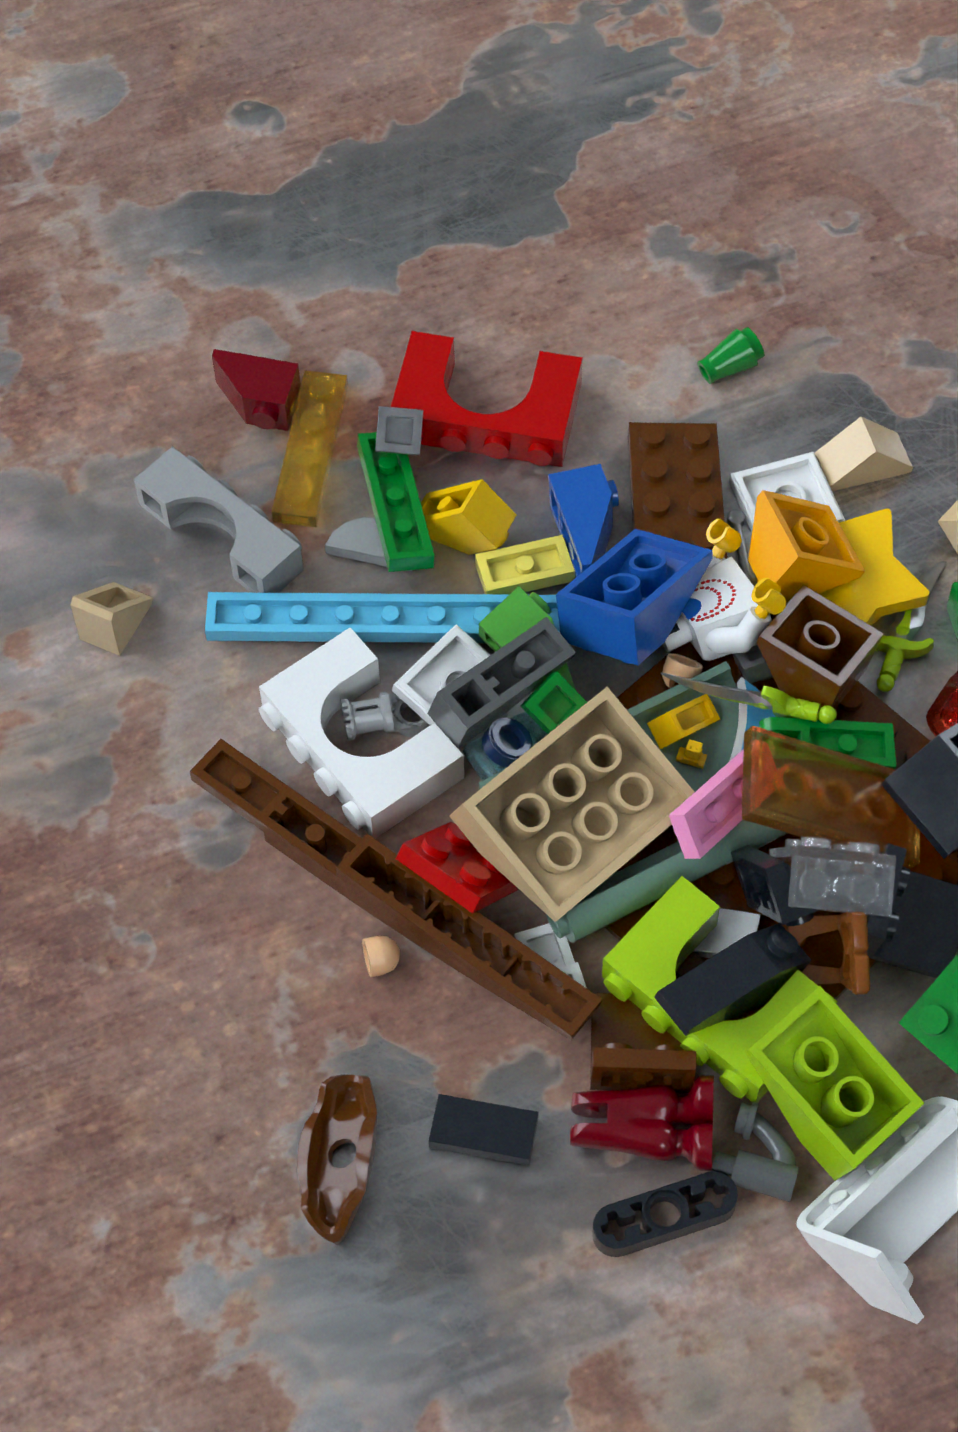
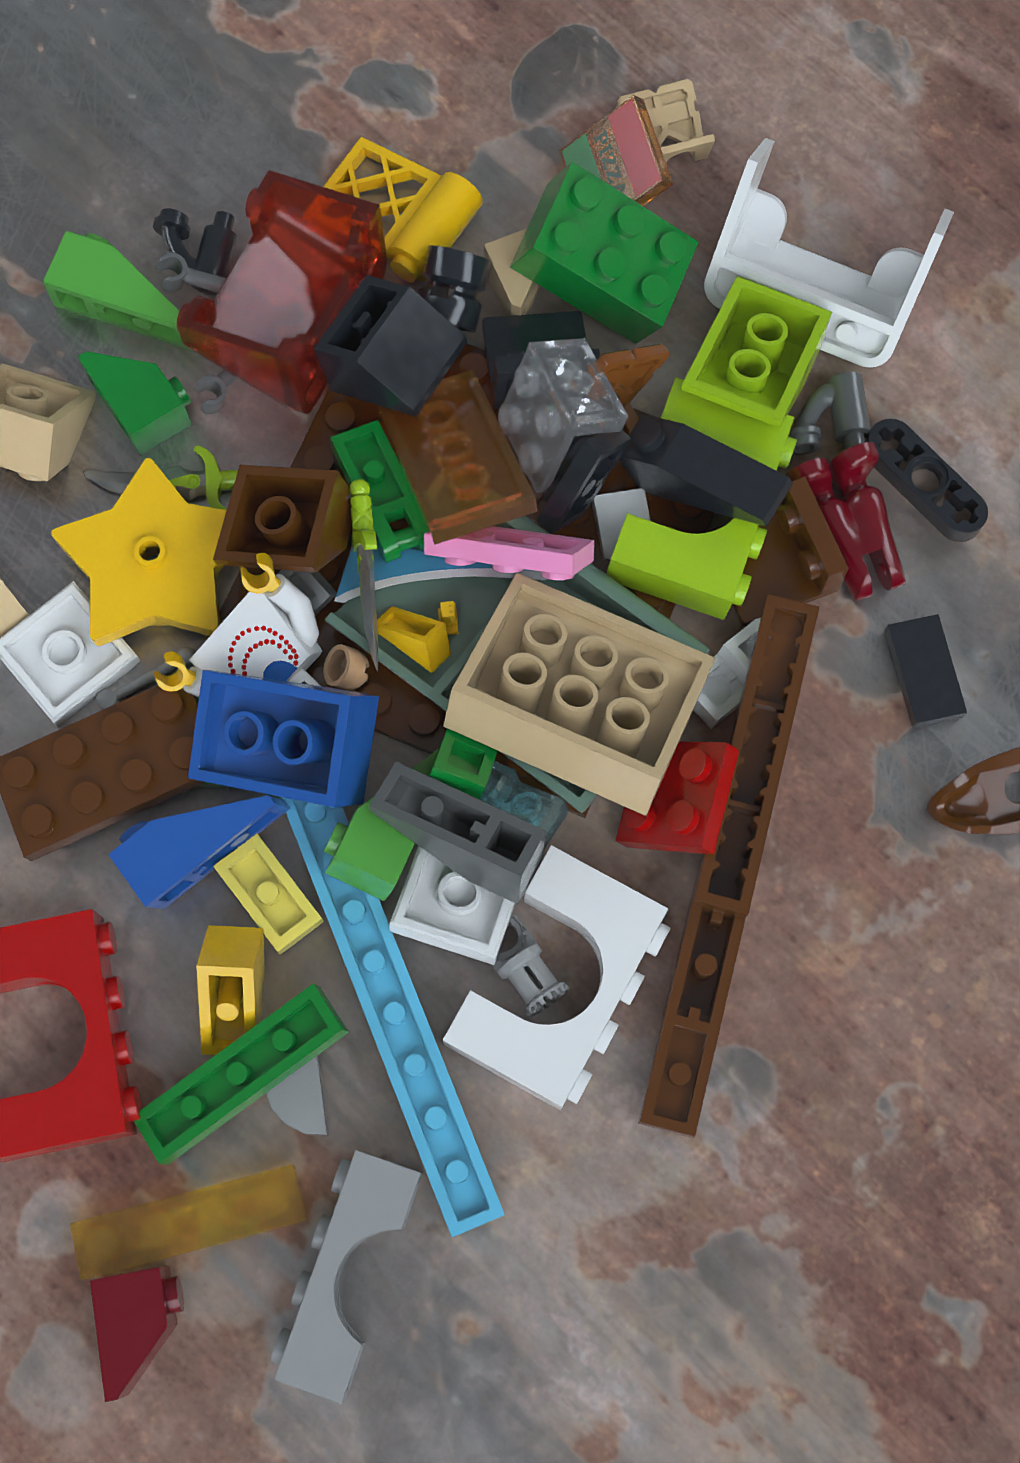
camera: 115 degrees left, 15 degrees up
tan slope [70,582,153,656] -> none
light nougat hinge [362,936,400,977] -> none
flat silver plate [375,406,423,455] -> none
dark blue tile [482,718,533,767] -> none
light orange slope [748,490,865,600] -> none

